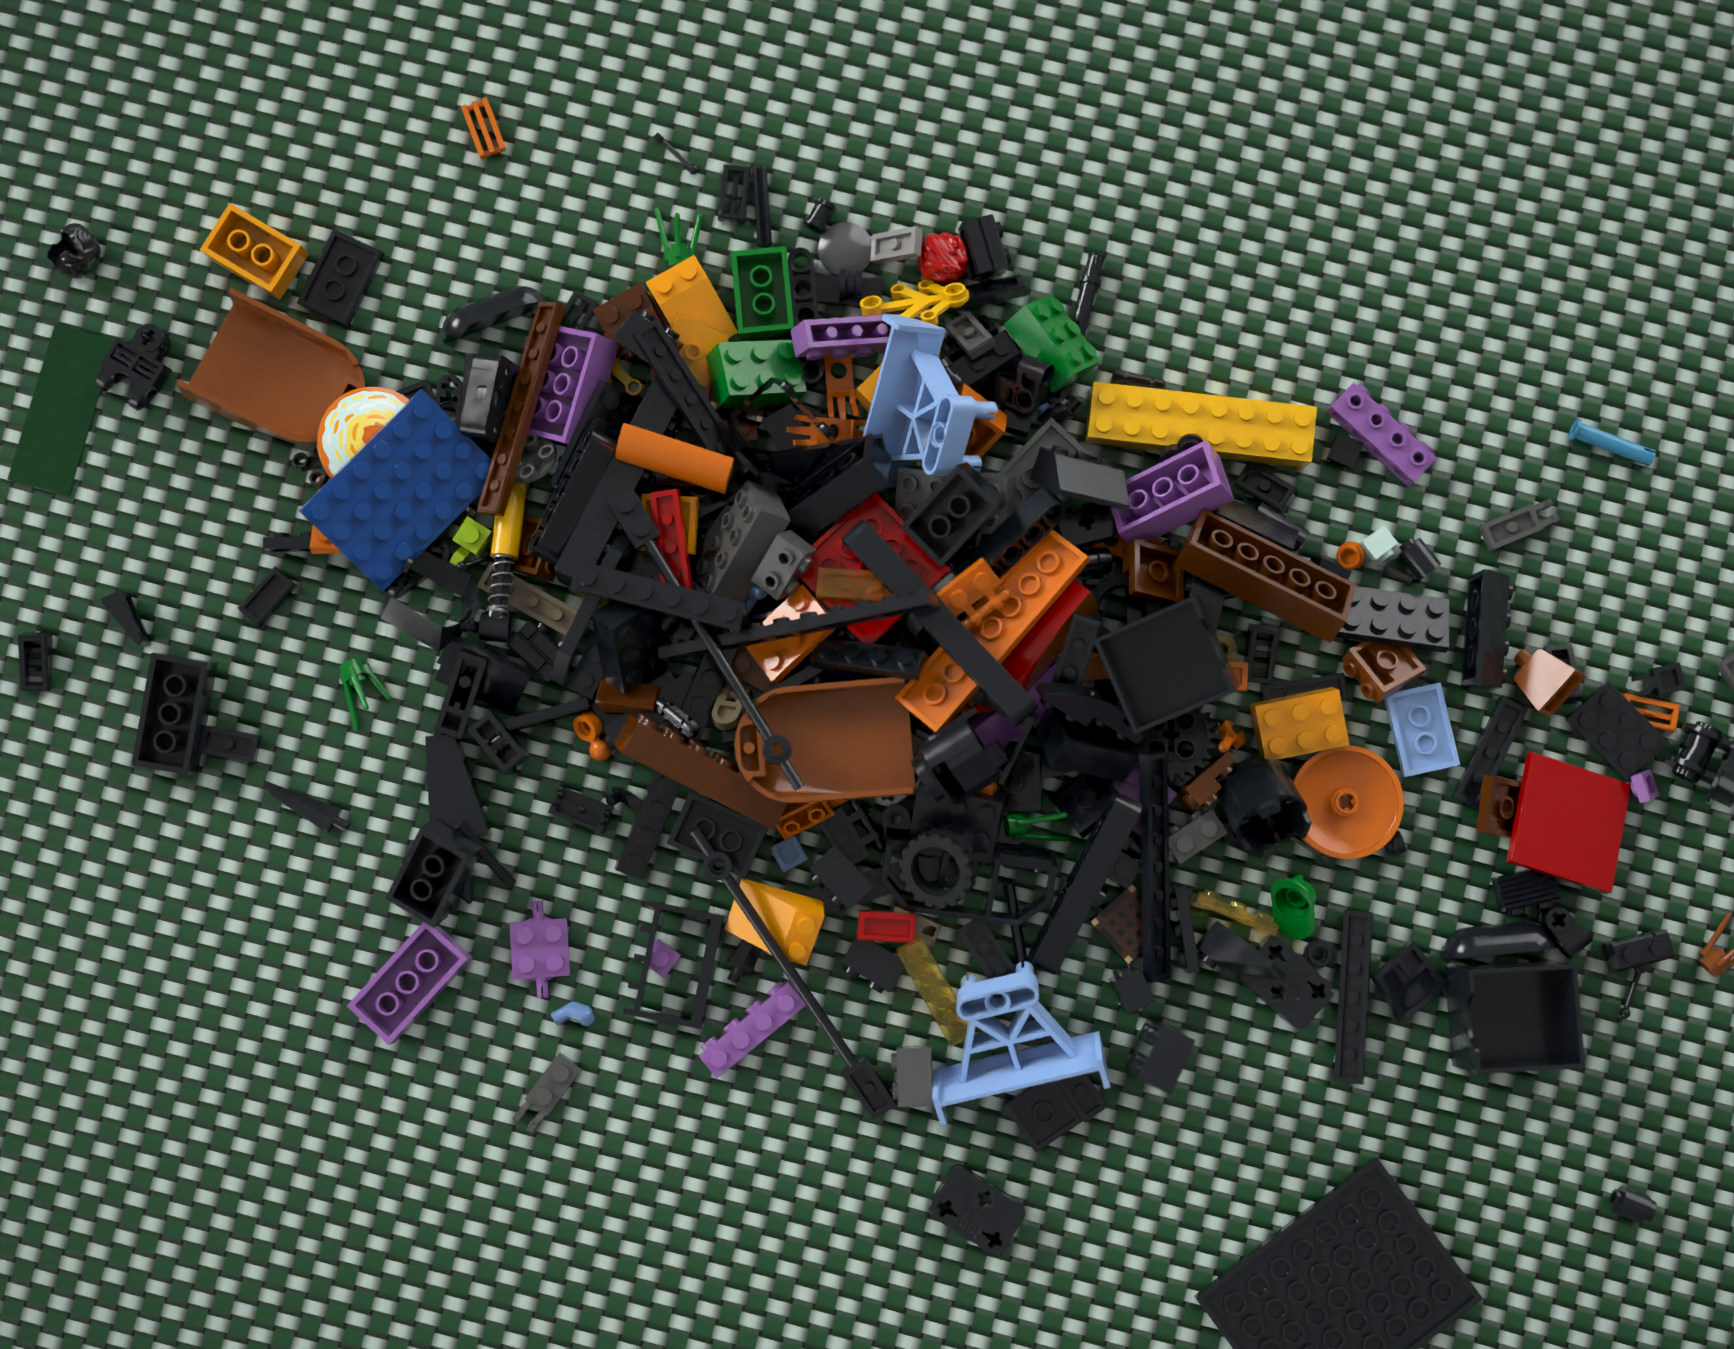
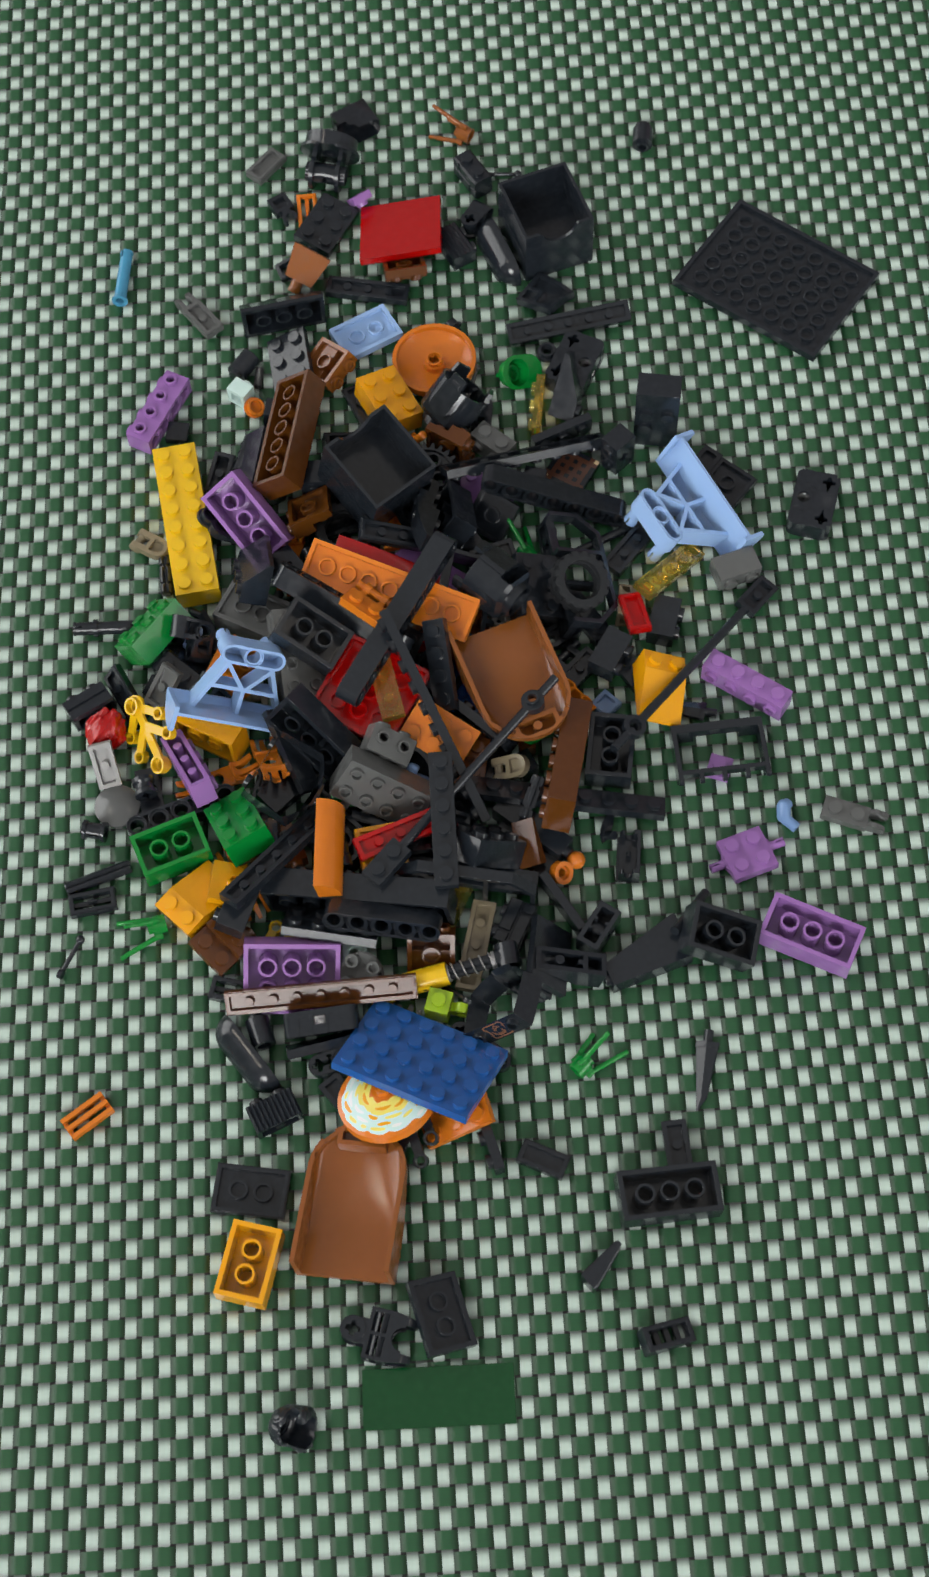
camera: 100 degrees left, 20 degrees down
none -> dark tan plate [129,529,169,560]
none -> black brick [245,1013,276,1051]
none -> black brick [245,1087,304,1140]
none -> black plate [405,1270,478,1359]

